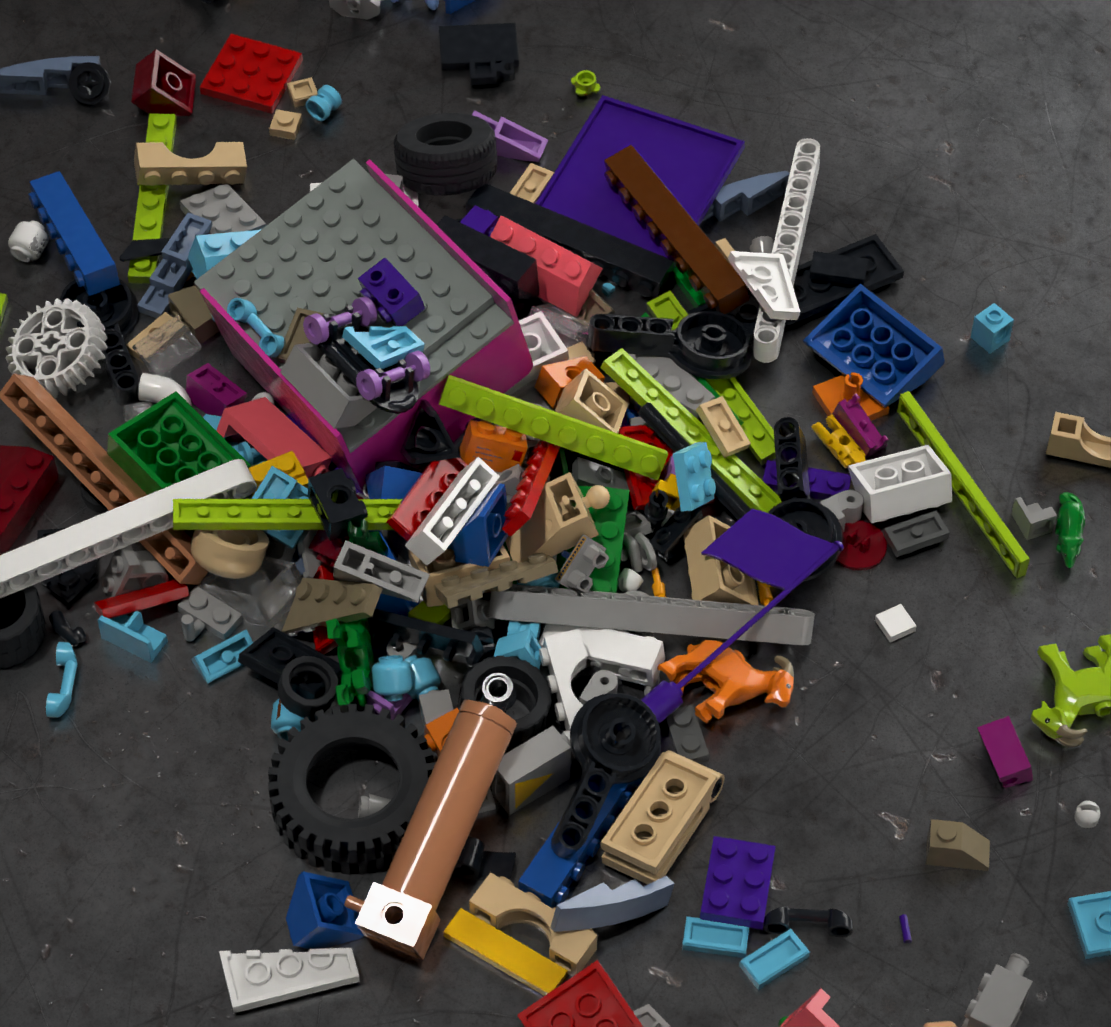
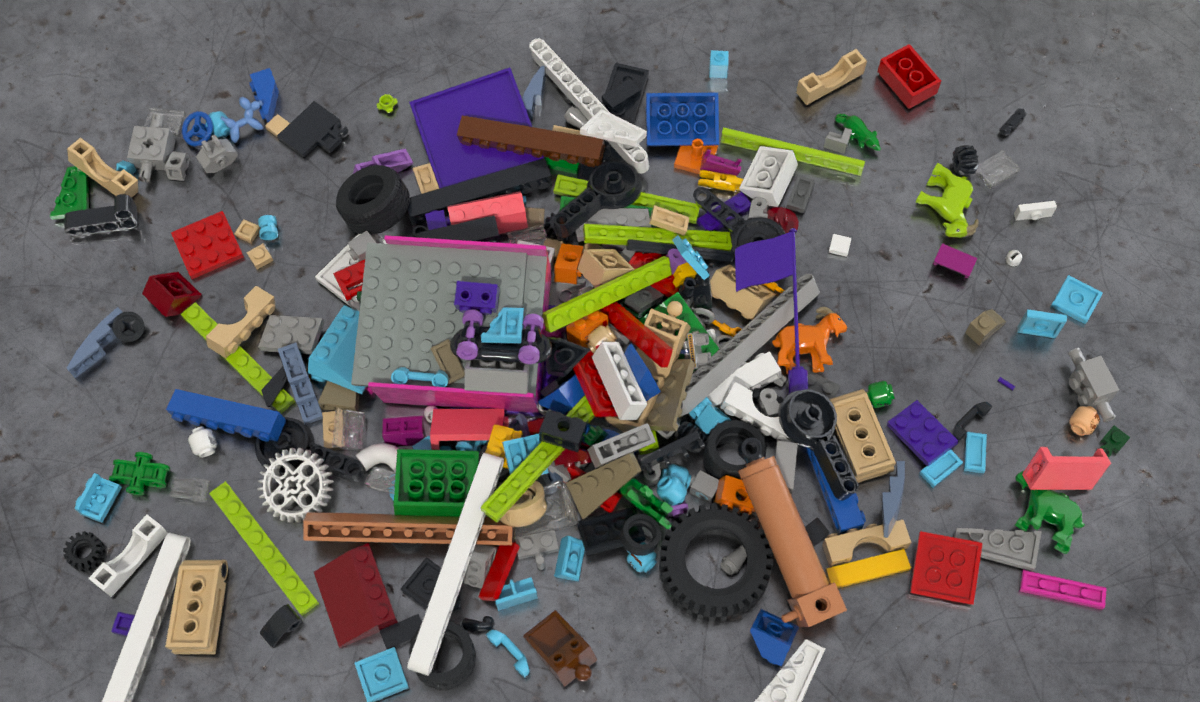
camera: 45 degrees left, 10 degrees up
none -> tan tile [265,114,290,137]
none -> reddish brown slope [523,610,597,687]
none -> tan head [587,325,617,353]
none -> green head [865,381,895,408]
none -> medium azure tile [1017,309,1067,338]

